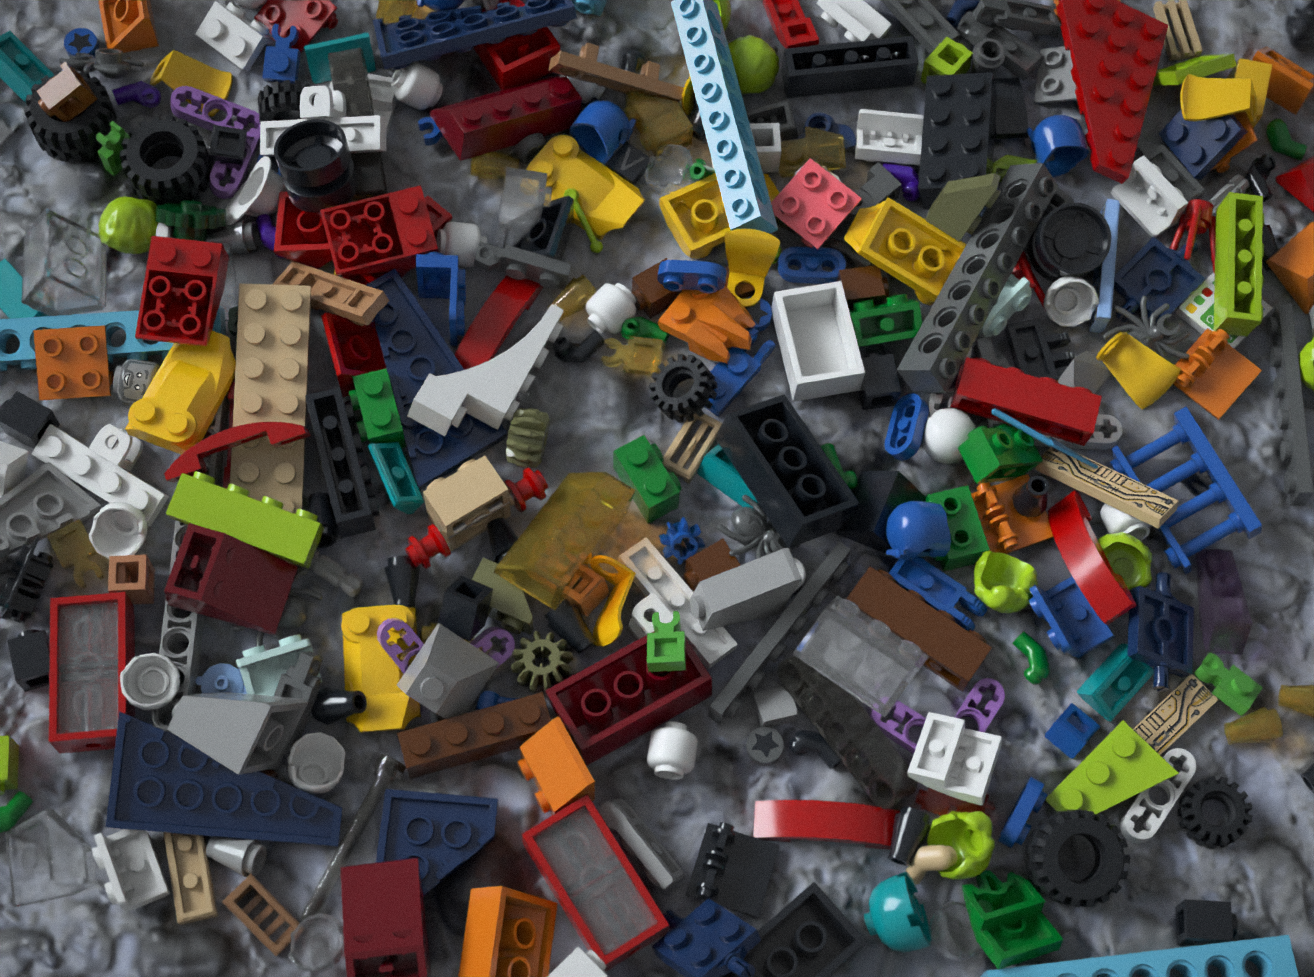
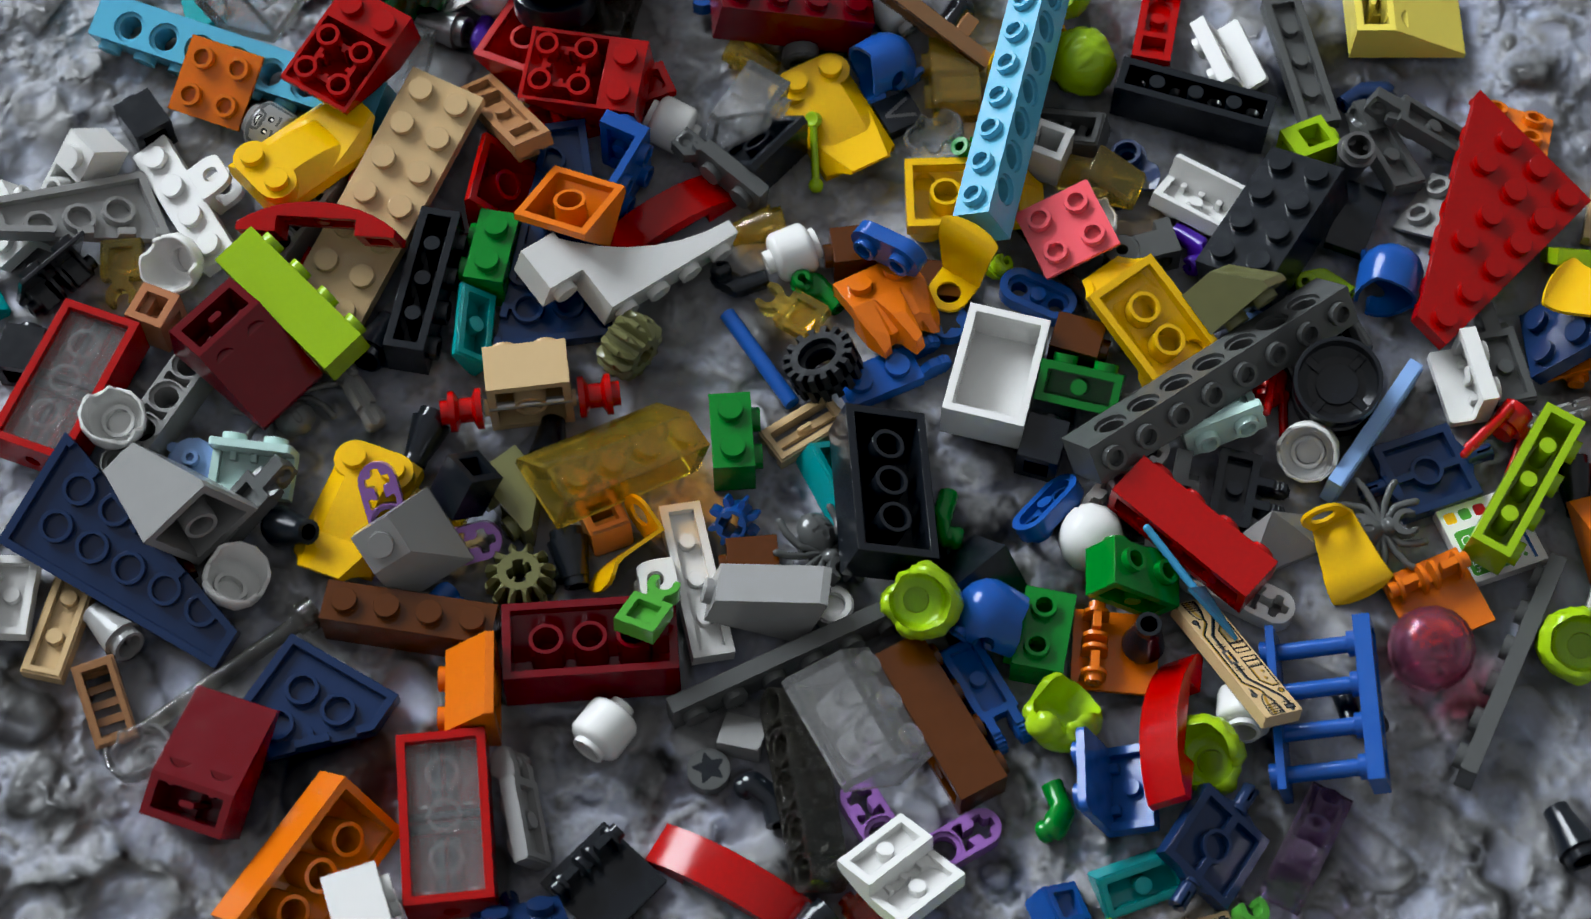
camera: 30 degrees right, 5 degrees down
none -> orange slope [513,165,626,246]
none -> blue bar [720,308,799,409]
none -> lime hair [879,560,964,641]
none -> clear pink cylinder [1386,605,1477,692]

